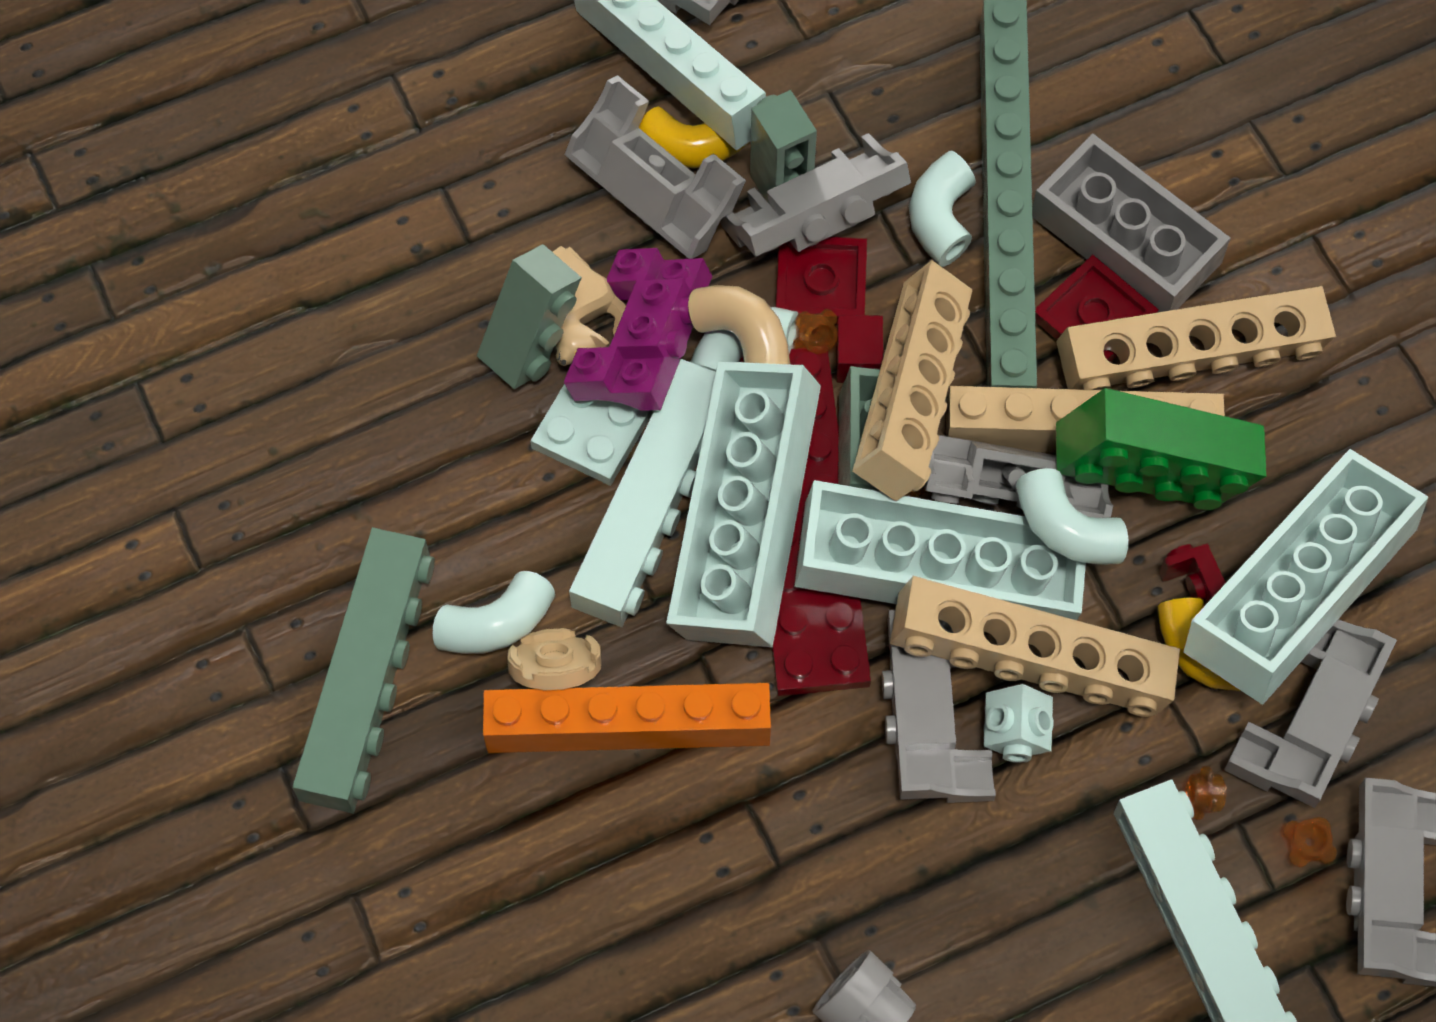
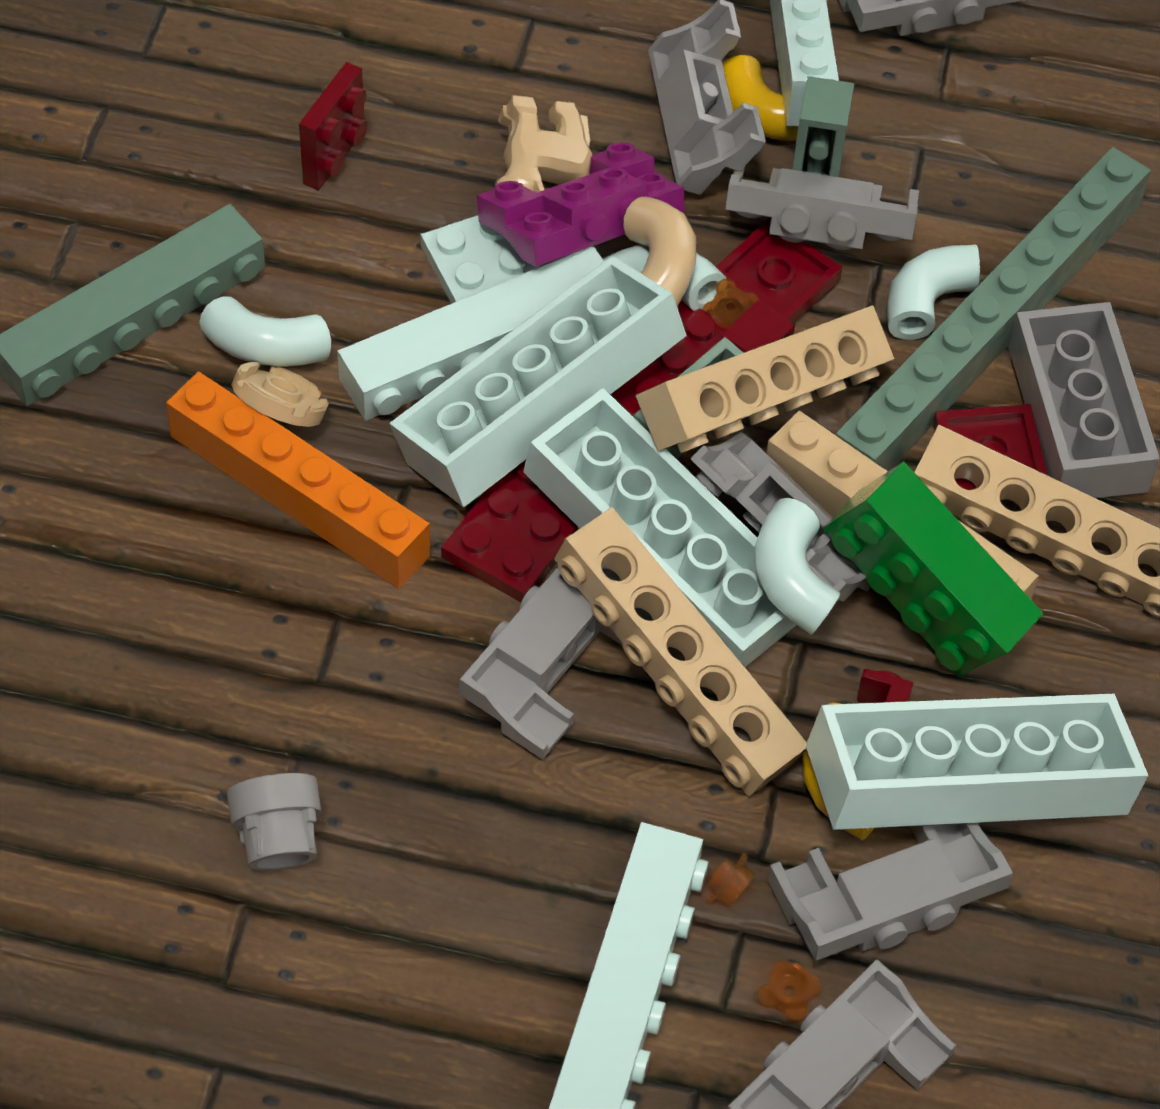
camera: 35 degrees right, 10 degrees down
sand green brick [477,244,582,389] -> none
light aqua brick [984,684,1053,762] -> none
none -> dark red plate [299,62,368,191]

